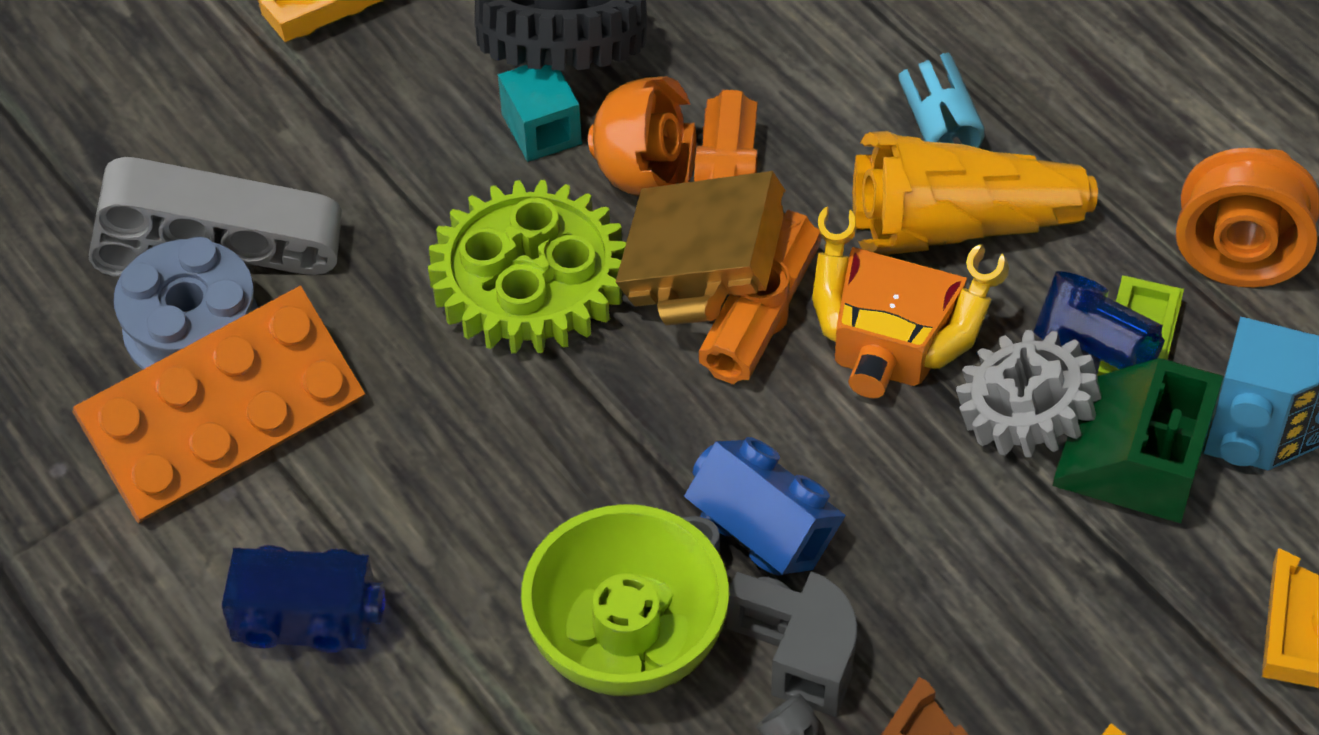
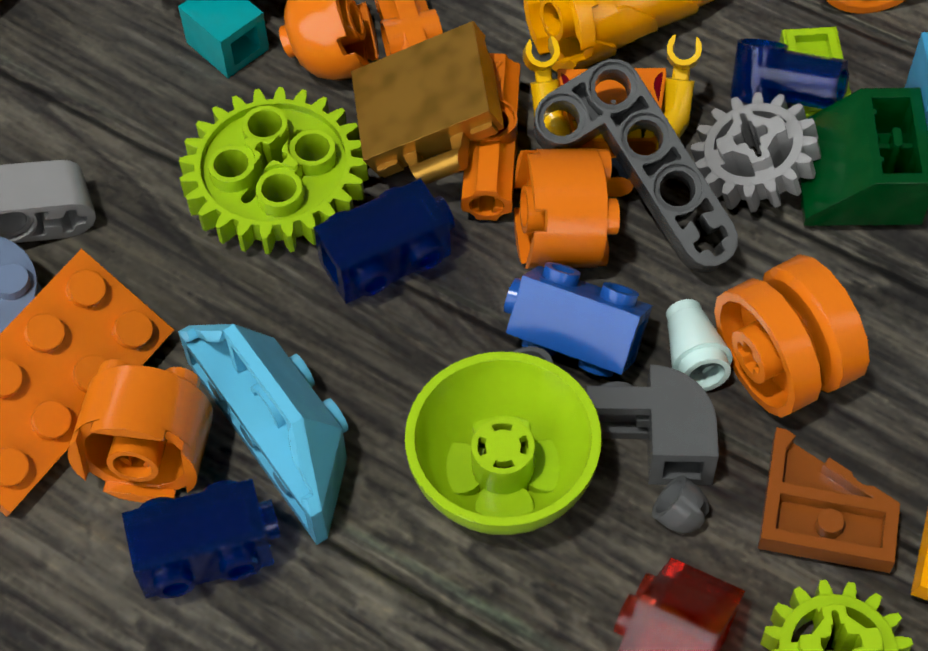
camera: 20 degrees left, 5 degrees up
none -> orange brick [68,359,213,503]
none -> medium azure wedge [178,324,349,545]
none -> clear blue brick [314,178,455,304]
none -> orange brick [514,148,620,269]
none -> dark grey beam [534,59,738,272]
none -> light aqua cone [666,299,733,391]
none -> orange wheel [714,254,870,418]

